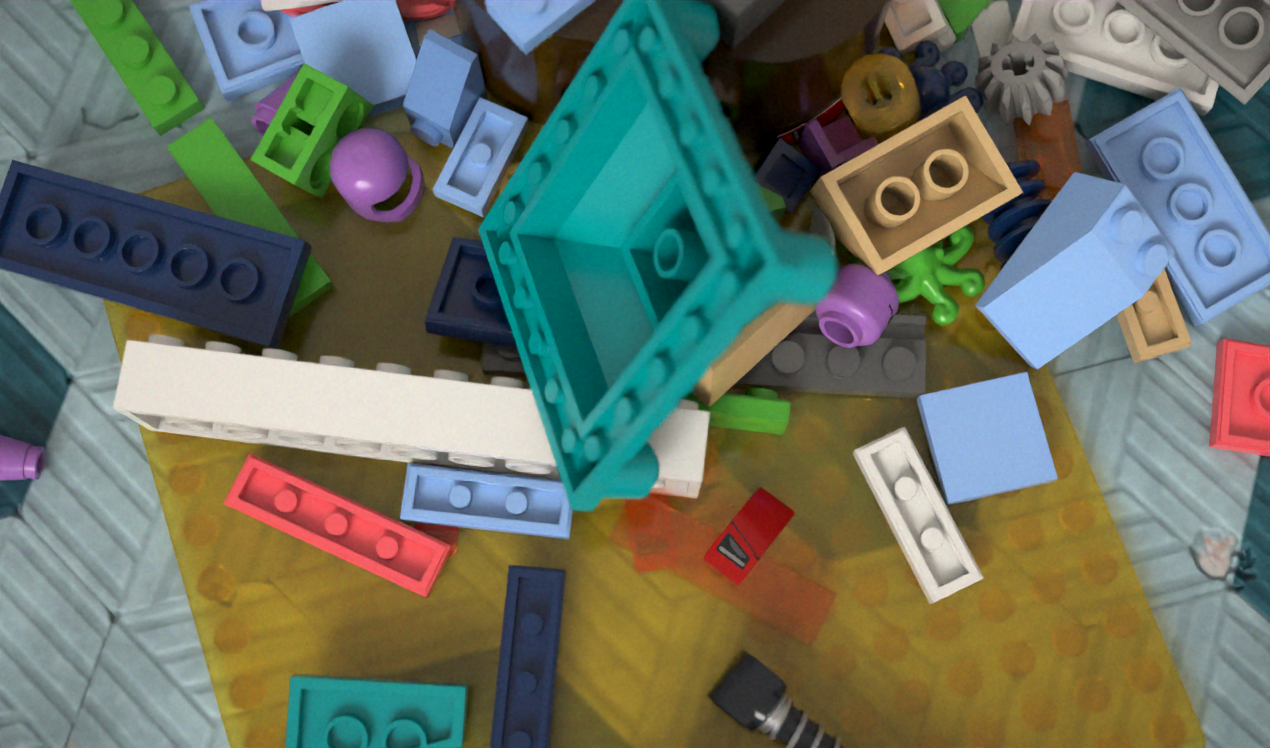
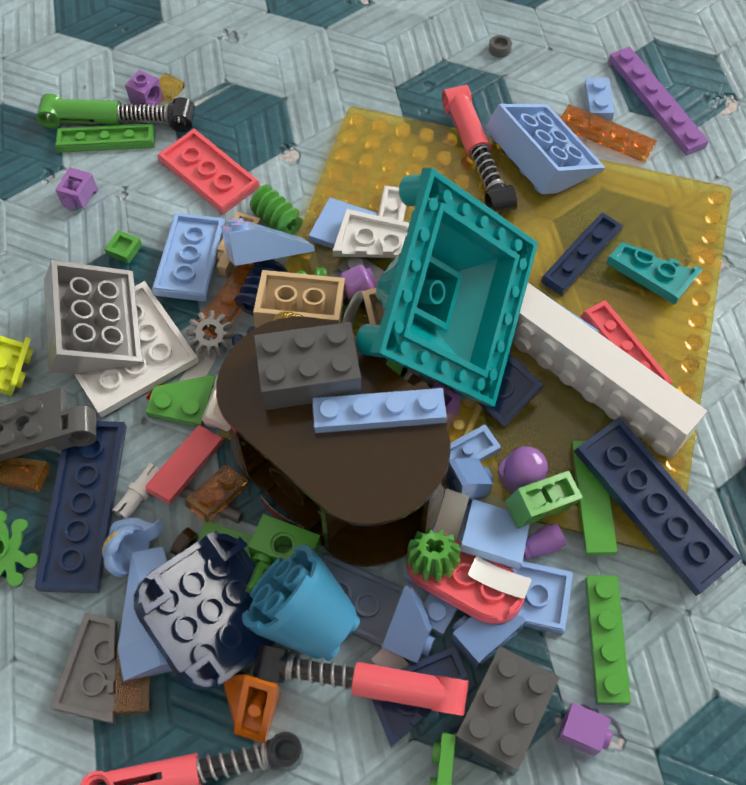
camera: 145 degrees left, 15 degrees down
none -> bright green piece [249,184,303,235]
none -> white wing [333,209,409,258]

